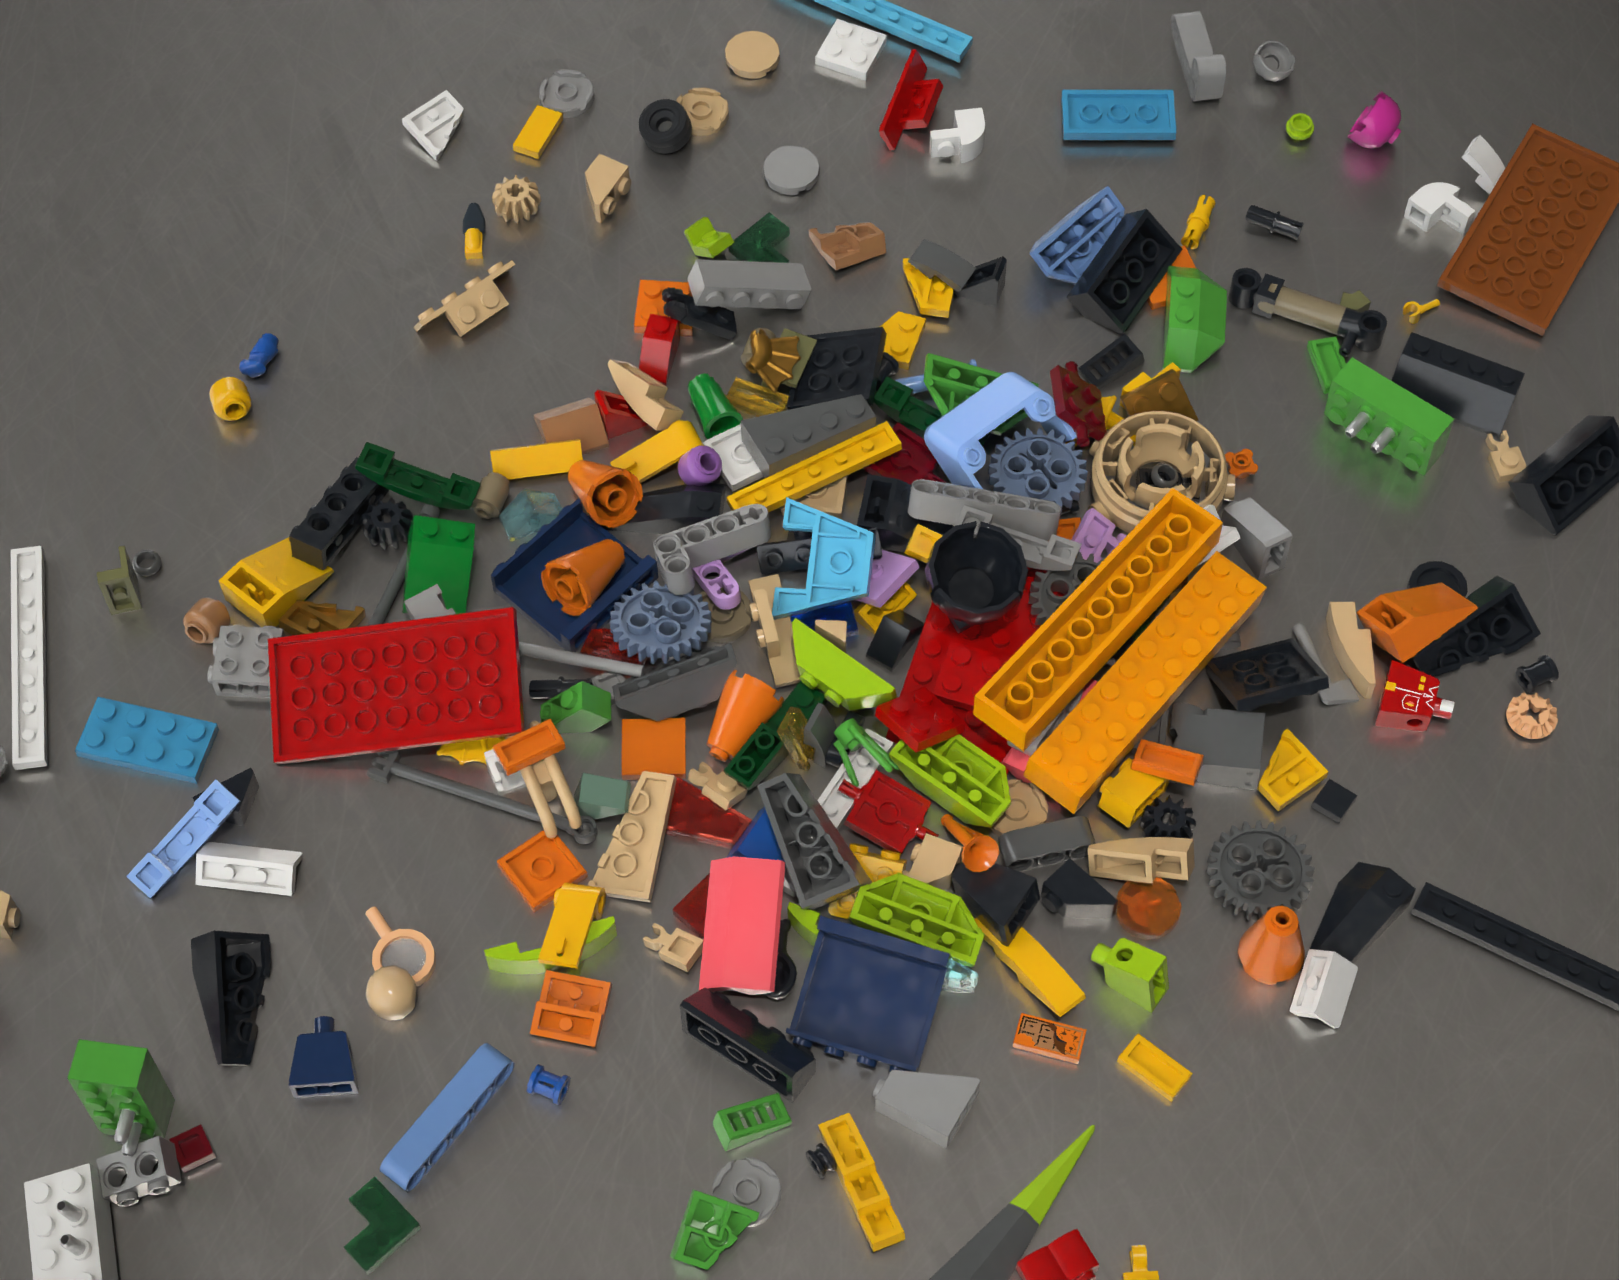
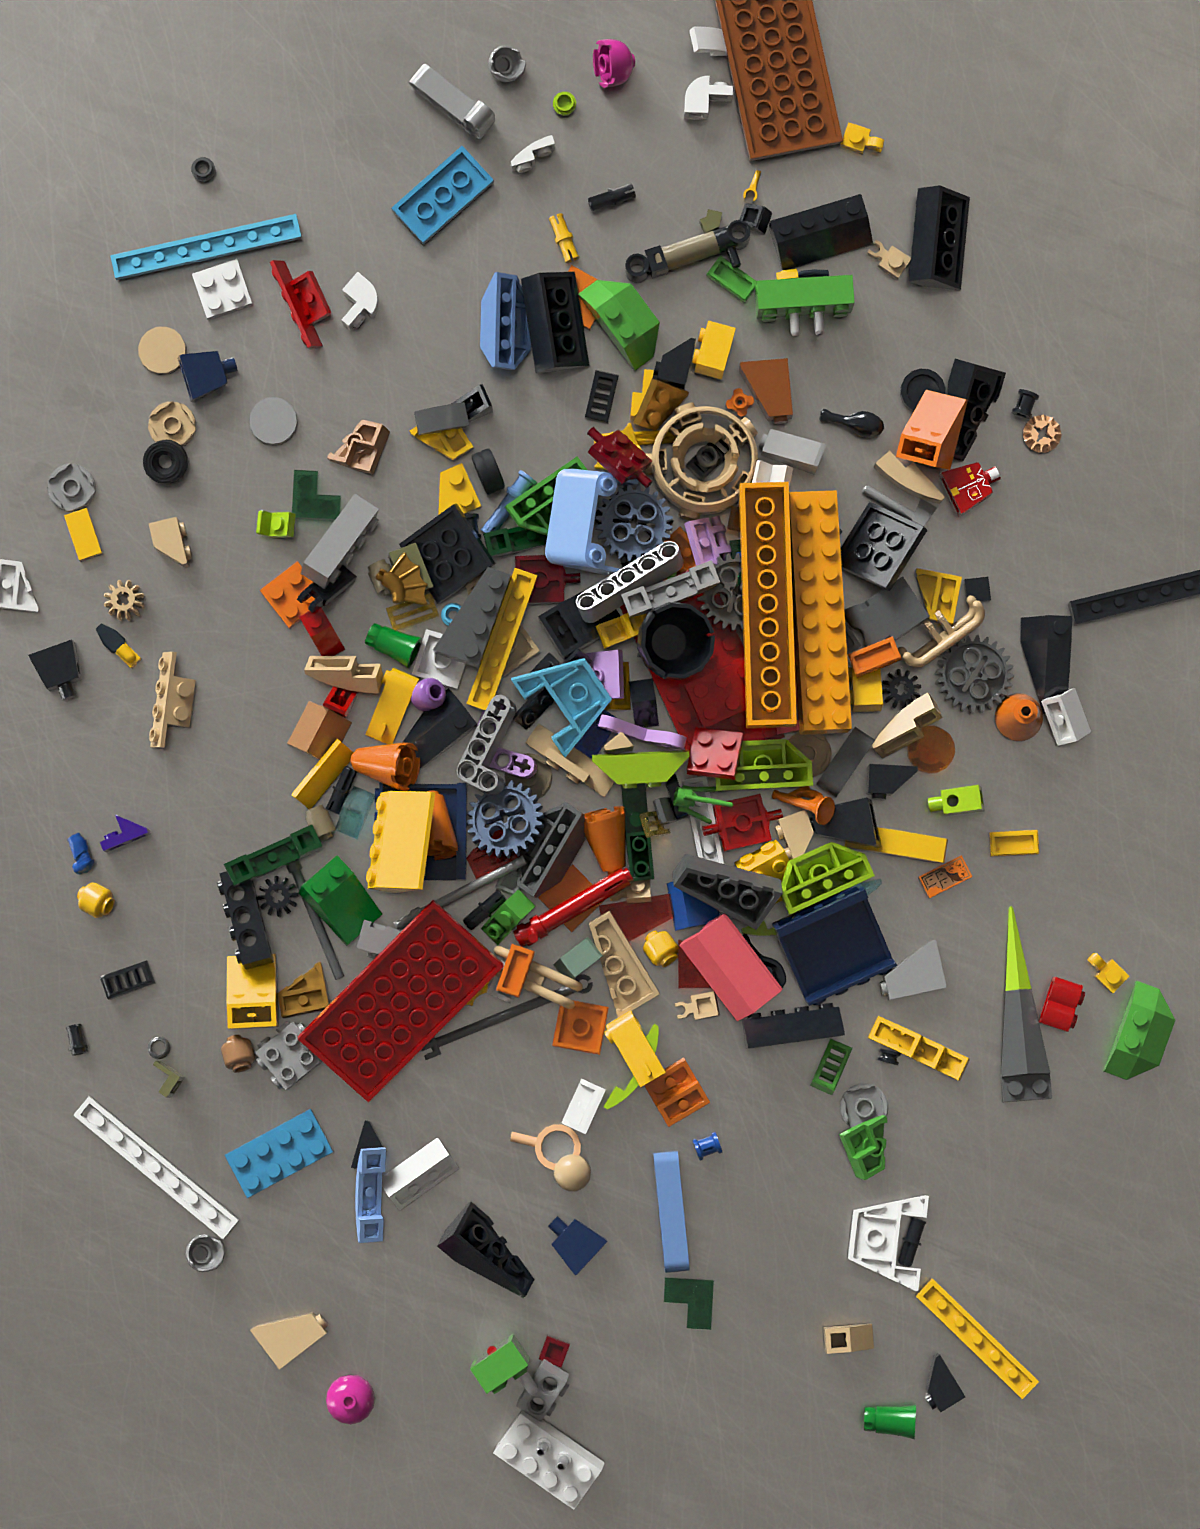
camera: 45 degrees left, 25 degrees up
none -> black torso [28,639,82,701]
none -> black pin [66,1024,88,1056]
none -> dark purple slope [100,815,151,853]
none -> black slope [100,960,155,1000]
none -> dark blue torso [177,351,238,402]
none -> black axle [325,766,357,815]
none -> yellow slope [366,791,435,893]
none -> black tyre [471,448,505,495]
none -> white slope [511,135,555,173]
none -> red cylinder [513,868,634,947]
none -> white hinge [562,1079,605,1134]
none -> lavender beam [598,715,687,750]
none -> yellow head [643,930,679,967]
none -> black slope [653,338,696,389]
none -> yellow brick [692,321,736,380]
none -> black slope [739,203,772,234]
none -> dark orange slope [739,358,793,424]
none -> black piece [819,409,884,438]
none -> yellow plate [840,122,884,154]
none -> tan piece [898,596,985,668]

